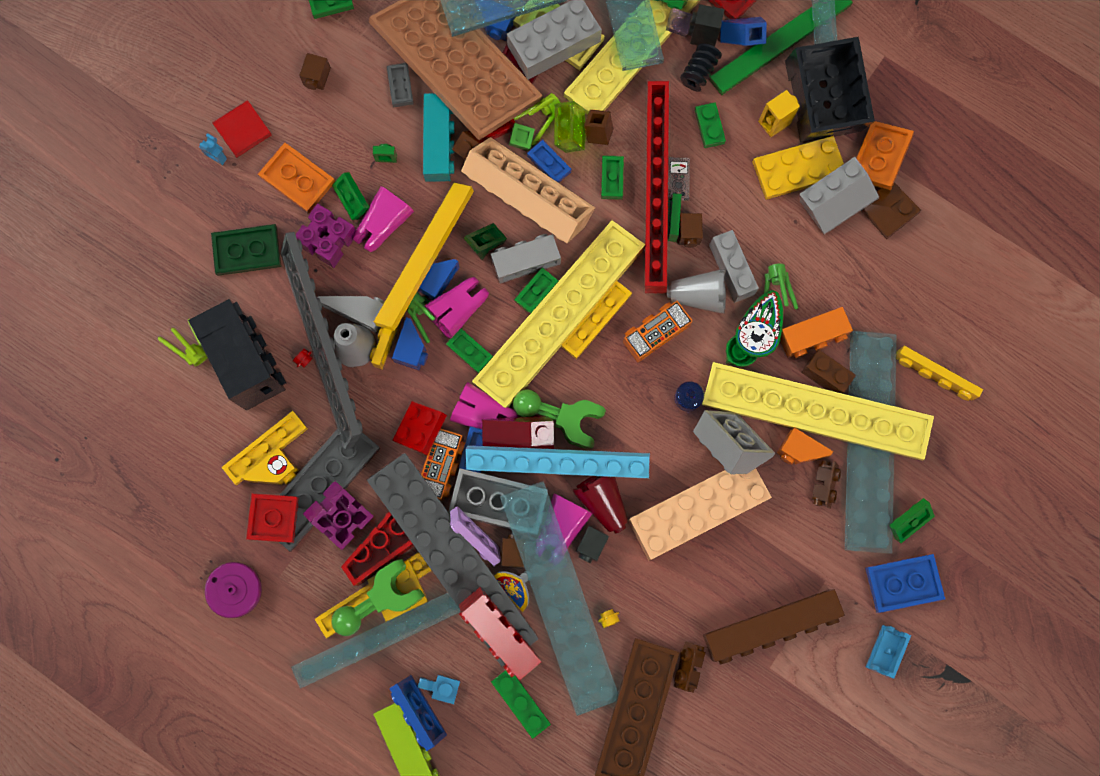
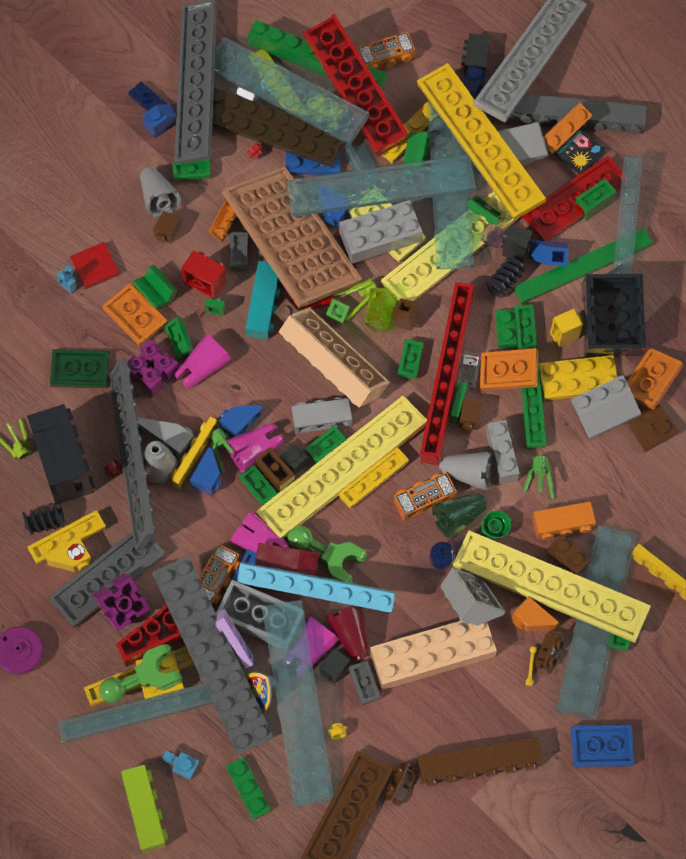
camera: 10 degrees right, 10 degrees down
red plate [246,494,299,543] -> none
yellow tile [373,183,474,331] -> none
blue plate [389,675,447,751] -> none
red plate [392,401,447,455] -> none
wedge [459,587,541,680] -> none
dark green slope [464,223,507,260] -> none
reddish brown brick [501,534,526,568] -> none
blue plate [527,140,571,183] -> none
shield [735,290,783,358] -> none
dark azure hinge [866,625,911,679] -> none
green plate [889,498,935,543] -> none
none -> black piece [22,503,65,535]
none -> green panel [133,264,178,309]
none -> light grey cone [140,167,182,218]
none -> red brick [181,250,227,299]
none -> orange hinge [209,201,236,242]
none -> reddish brown brick [255,447,295,493]
none -> pearl dark grey brick [280,444,307,475]
none -> dark grey plate [348,661,381,705]
none -> clear green cone [432,493,487,539]
none -> orange plate [480,349,538,391]
none -> green plate [514,305,546,449]
none -> yellow hinge [525,646,537,686]
none -> green plate [608,633,630,652]

